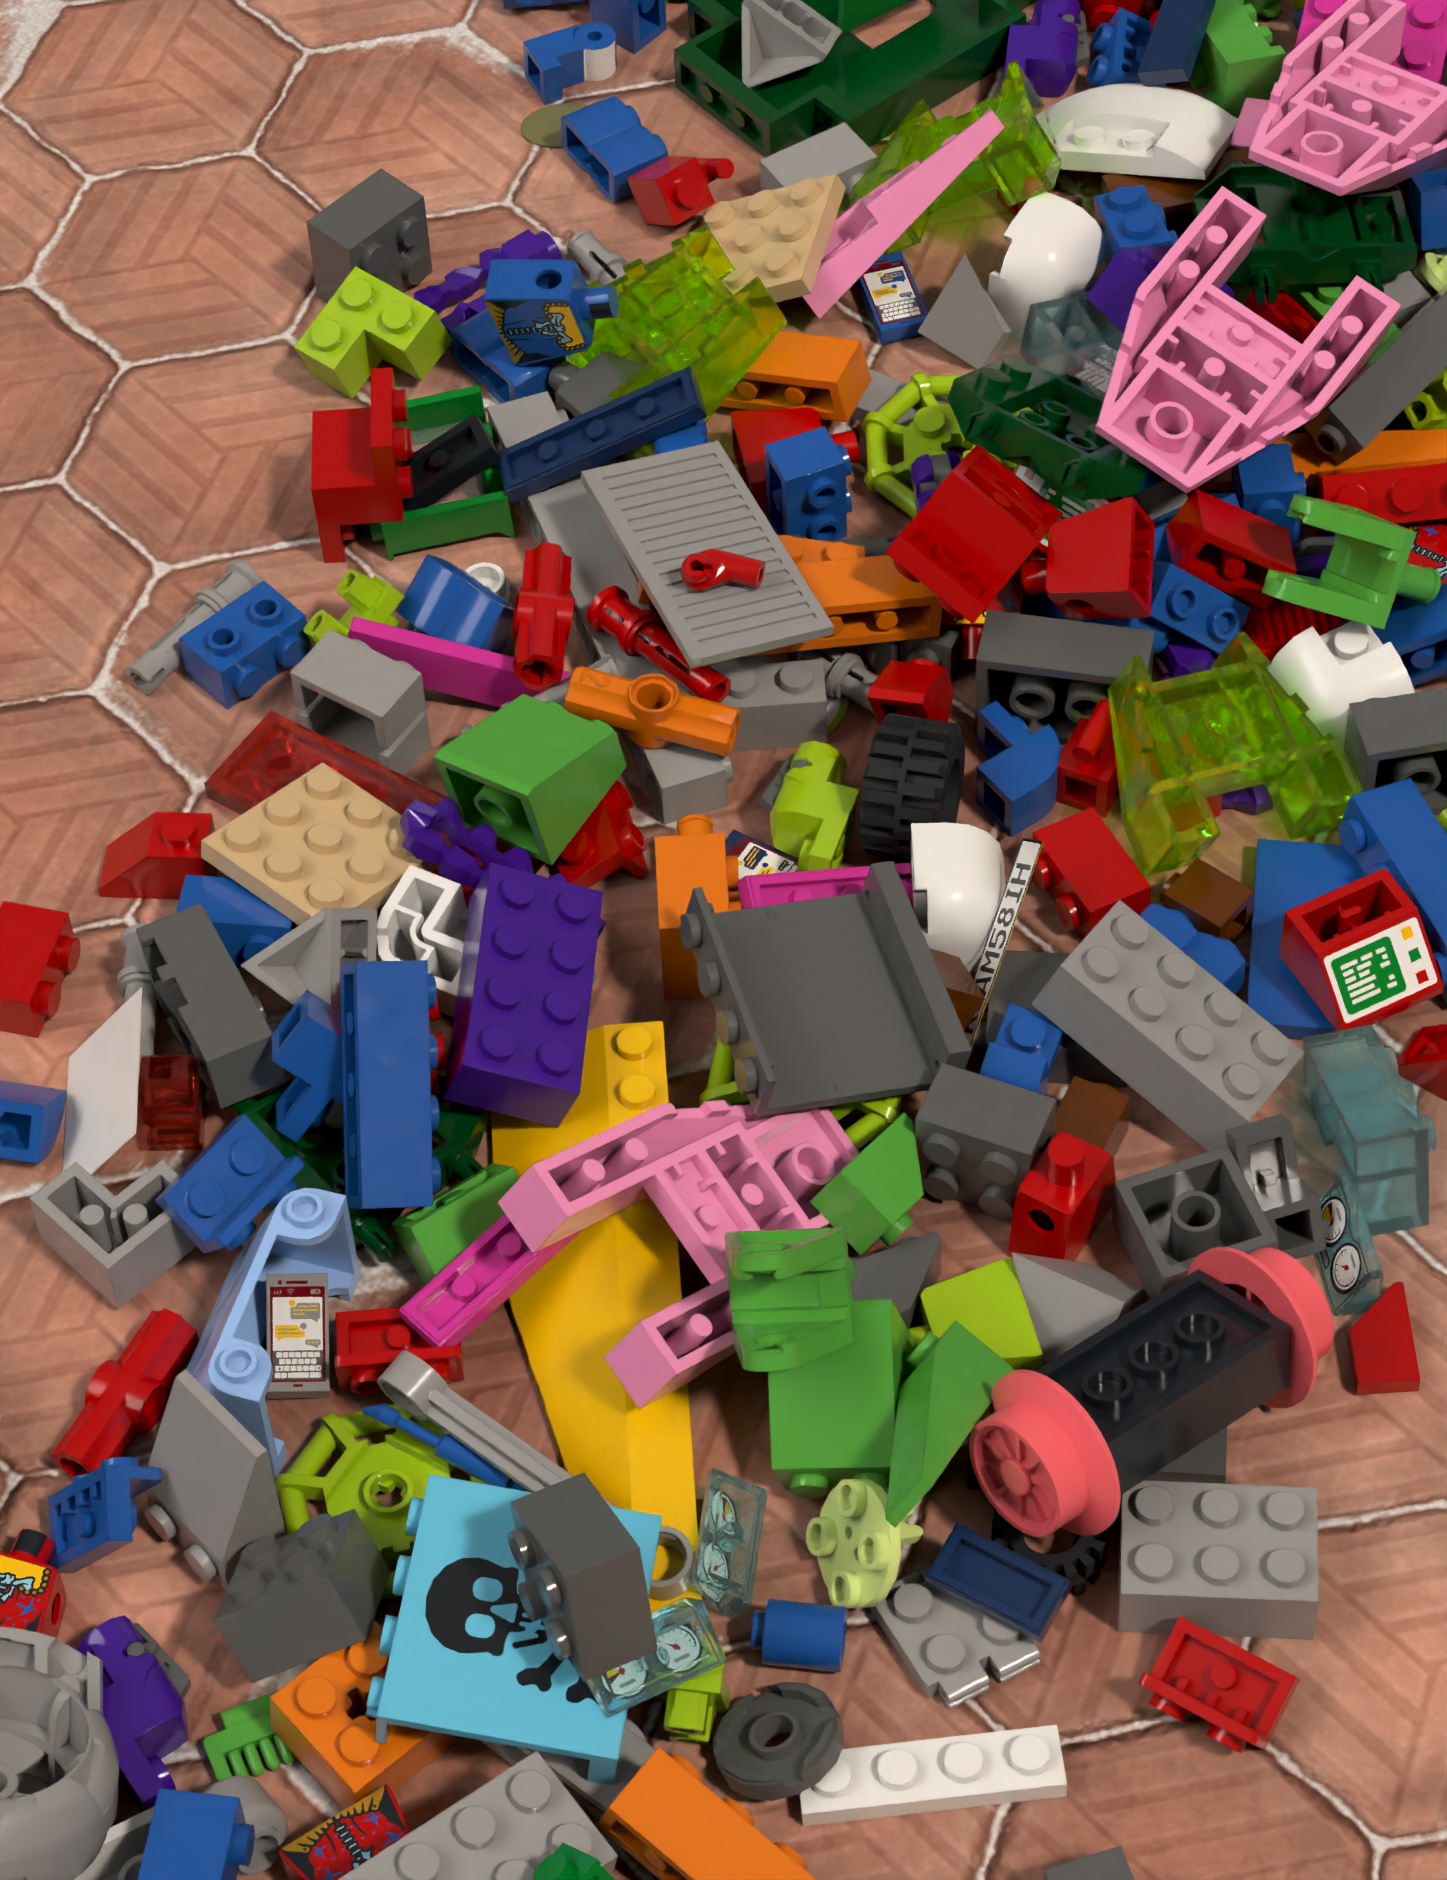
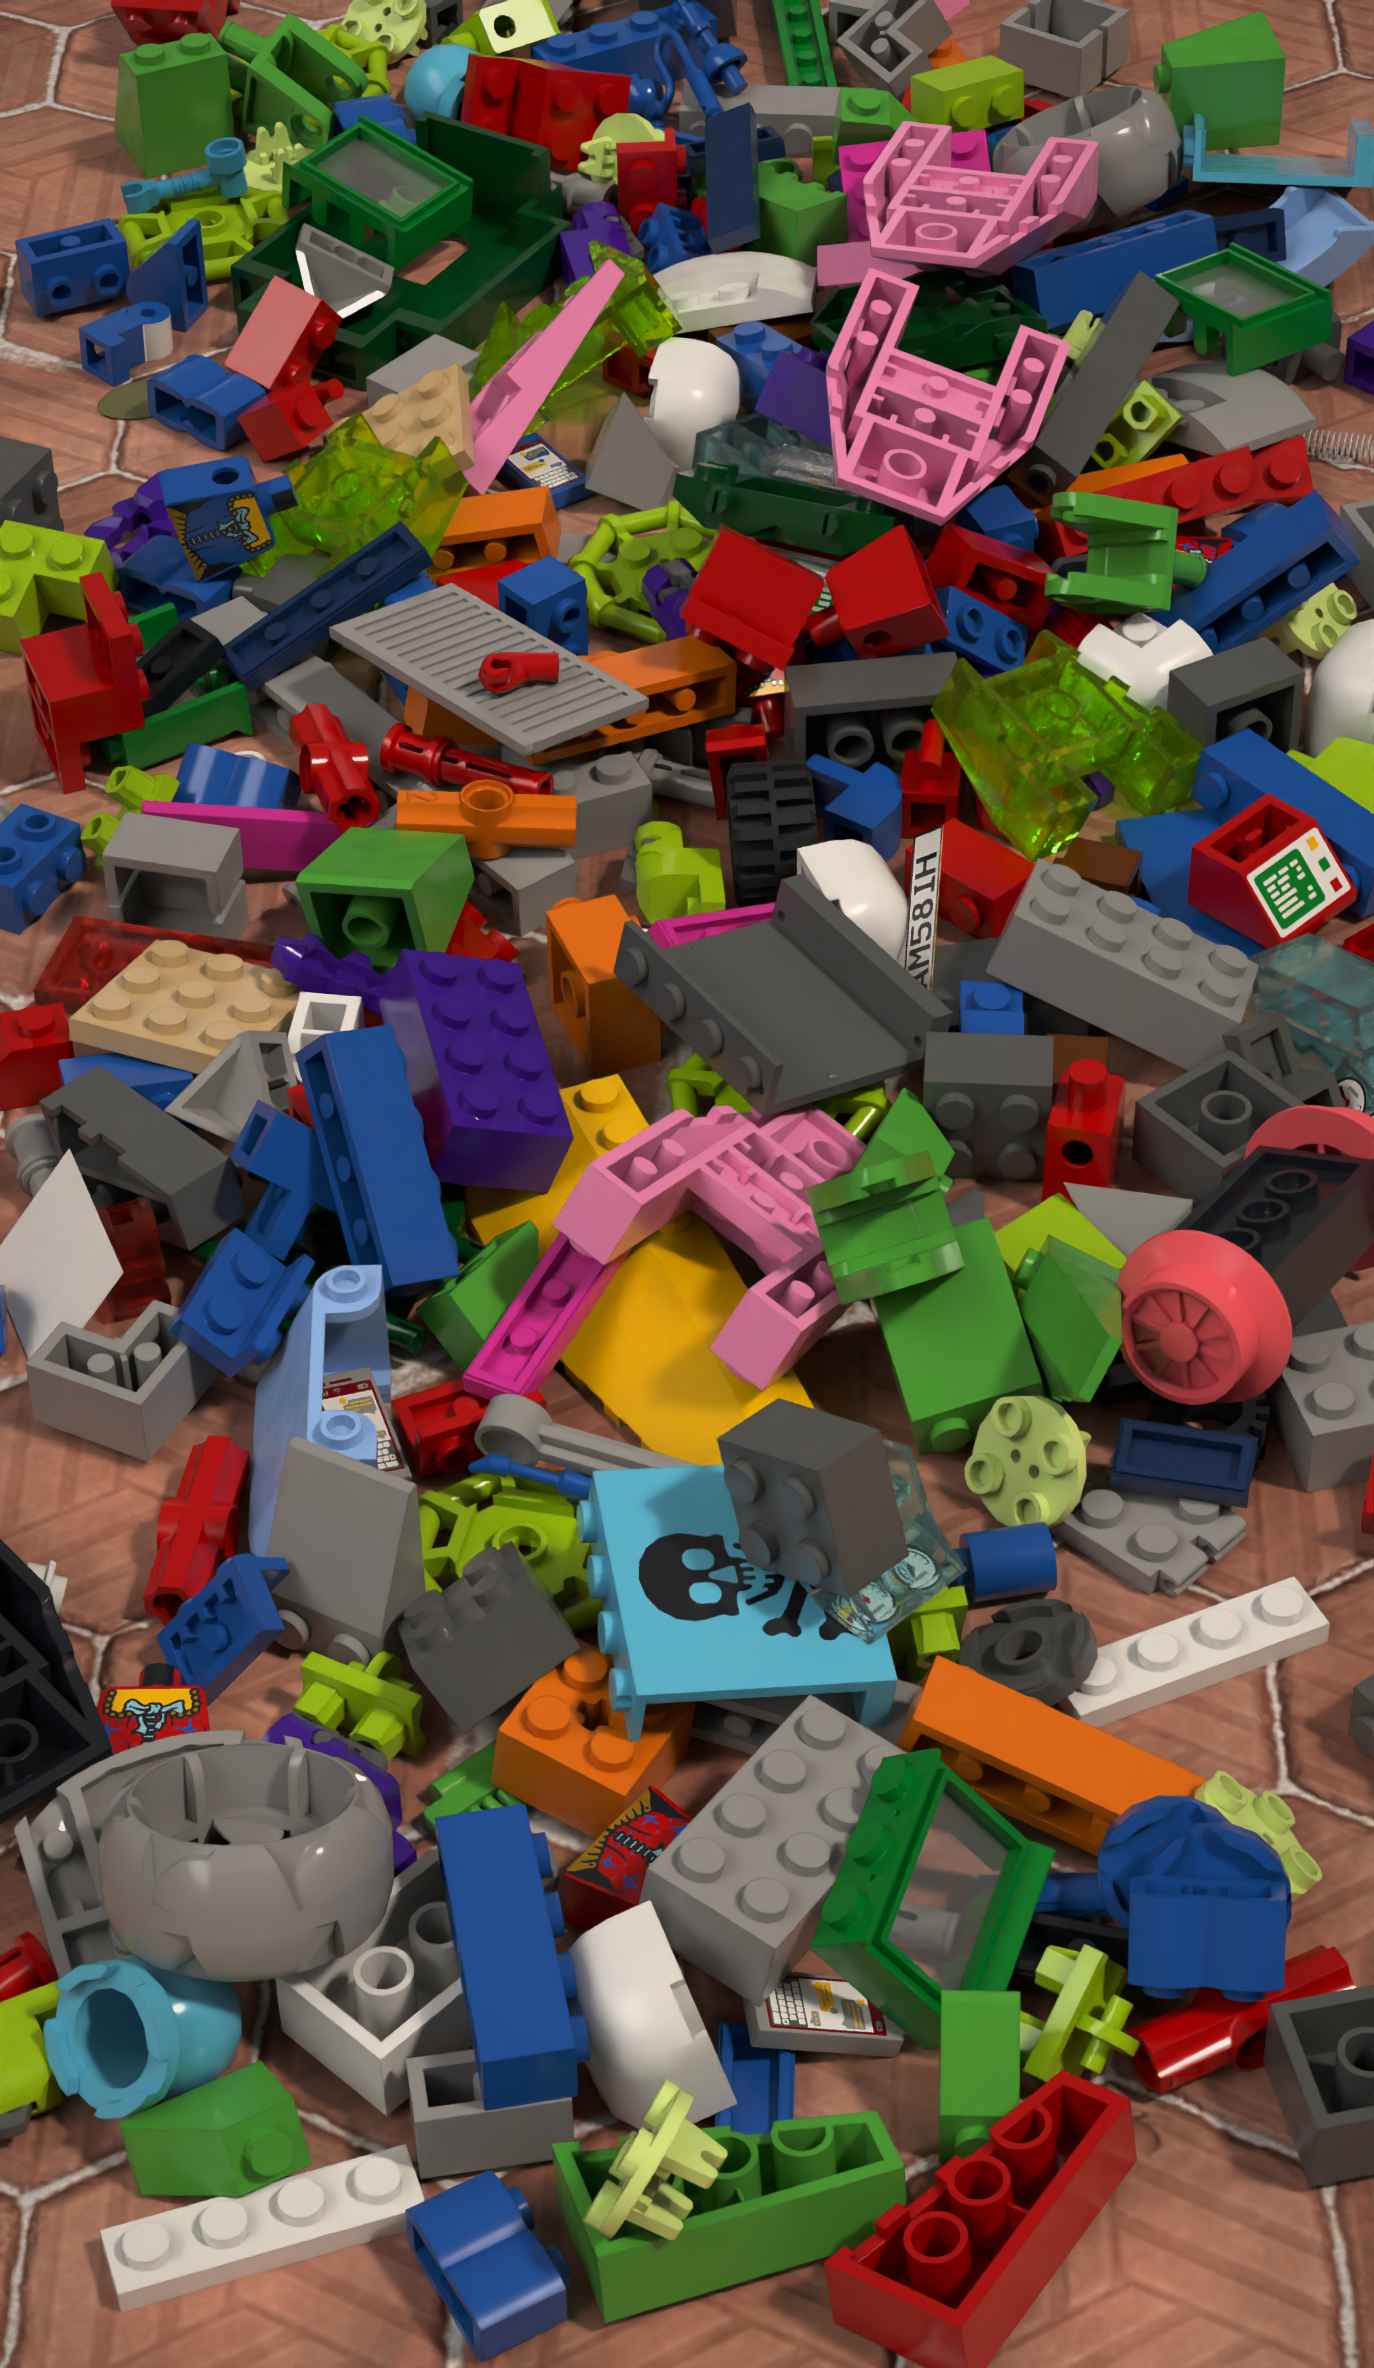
camera: 20 degrees left, 10 degrees down
none -> brick [223,275,343,394]
none -> lime hips [292,1651,427,1763]

